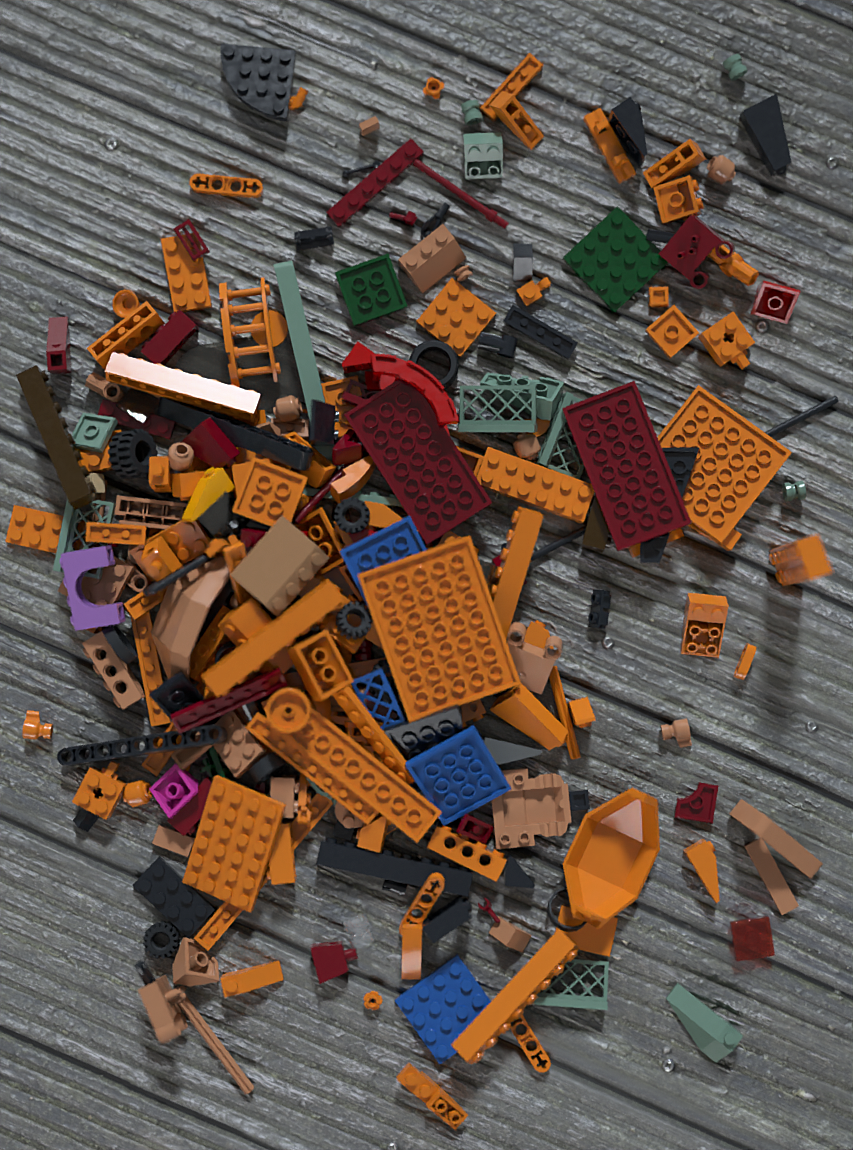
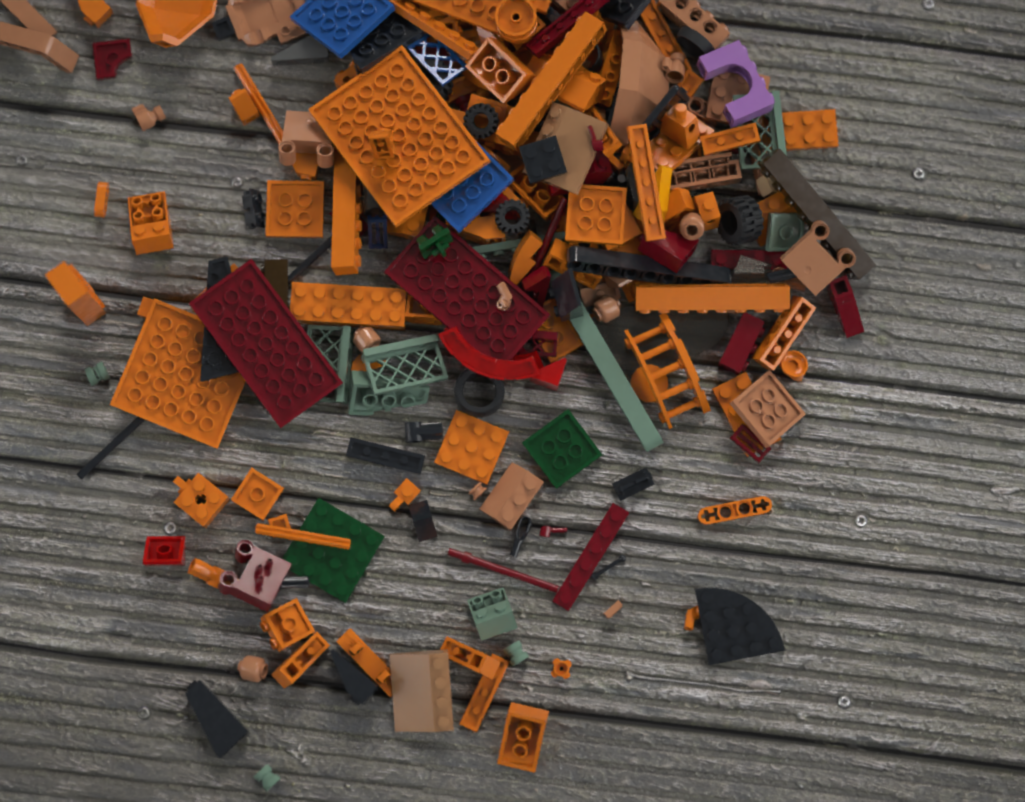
camera: 160 degrees right, 5 degrees down
orange slope [490,683,568,750] -> none
none -> orange axle [255,523,351,550]
none -> orange plate [266,180,325,239]
none -> dark blue tile [367,215,388,249]
none -> orange slope [368,128,395,159]
none -> medium nougat slope [389,649,454,732]
none -> dark green hips [416,224,453,259]
none -> nougat arm [496,282,513,311]
none -> orange slope [497,702,549,773]
none -> black plate [519,135,567,184]
none -> dark red hand [587,125,604,151]
none -> orange plate [626,124,666,242]
none -> nougat piece [661,52,685,84]
none -> nougat plate [729,370,806,448]
none -> nougat piece [767,220,856,296]

